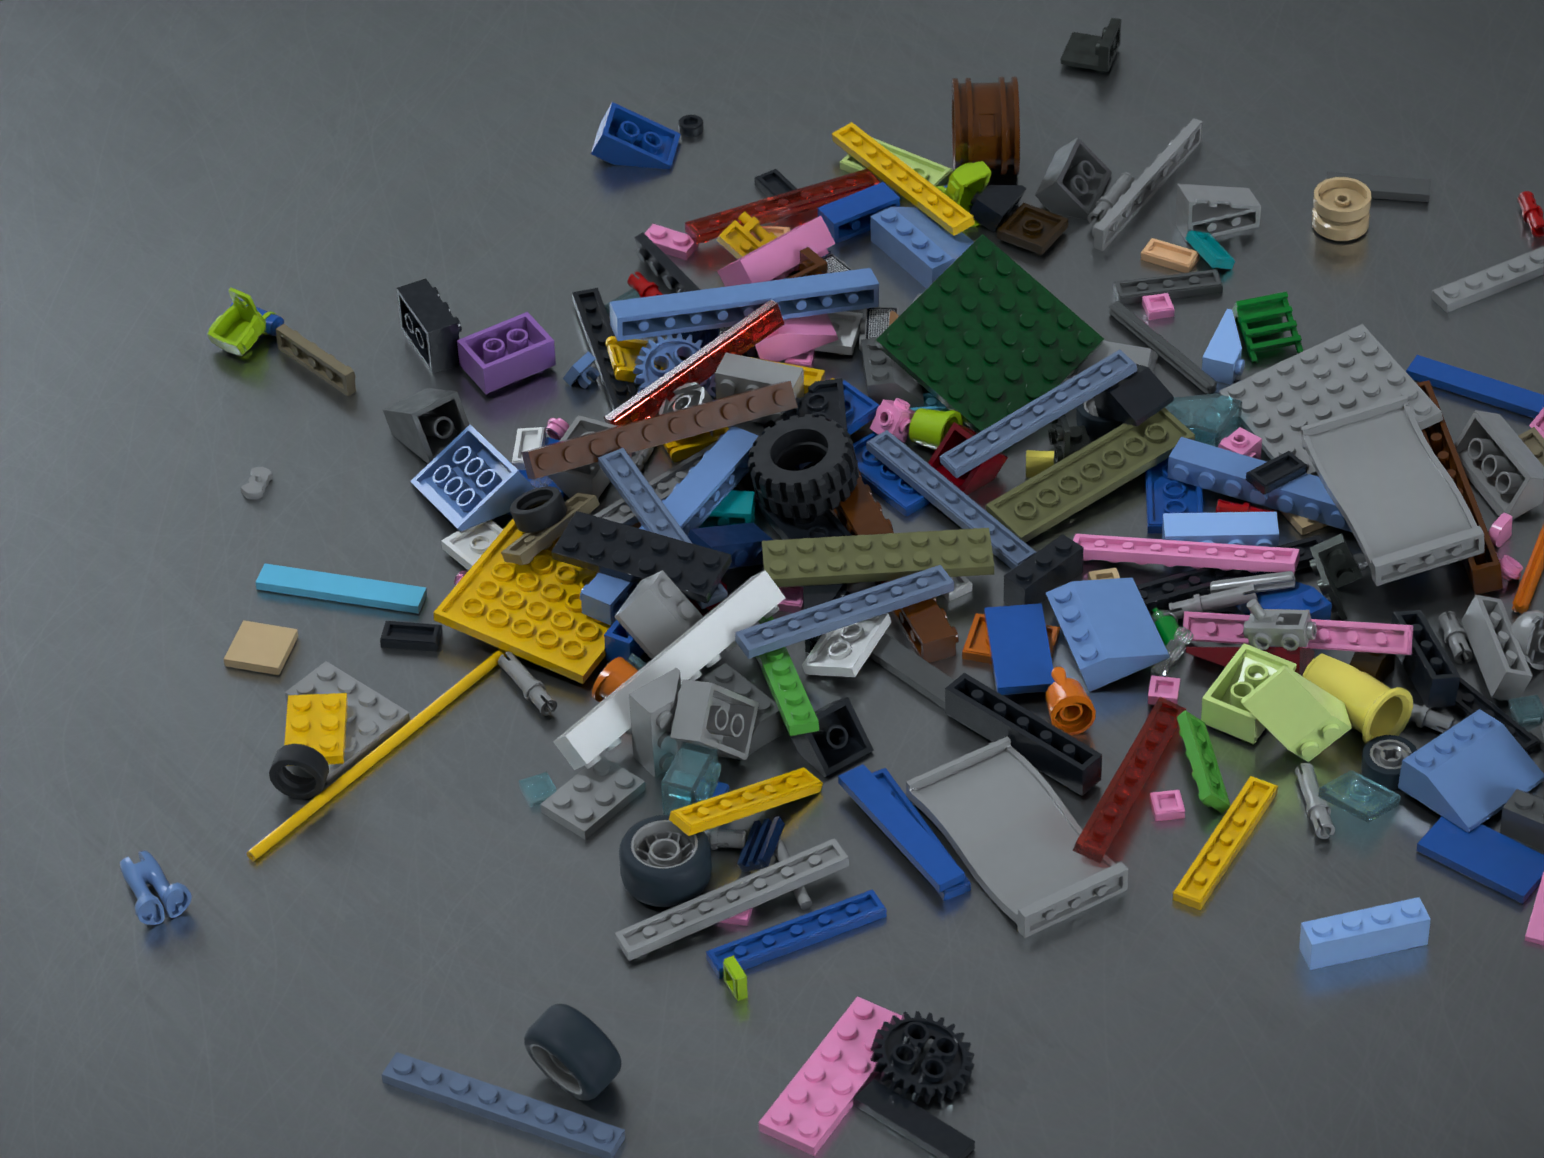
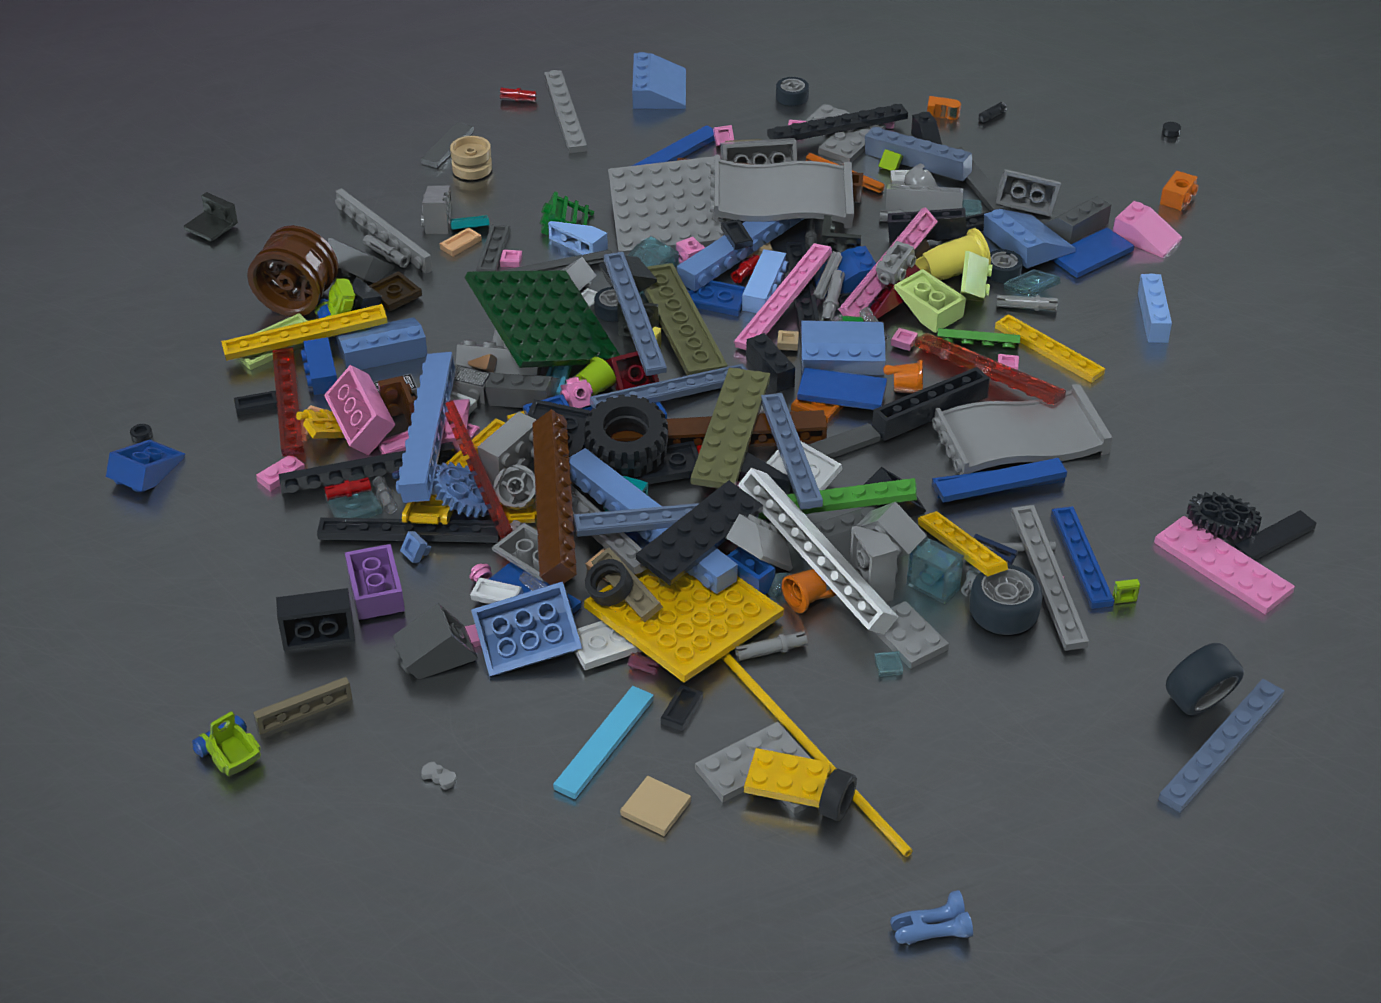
camera: 75 degrees left, 0 degrees up
dark blue brick [688,522,773,568] -> none

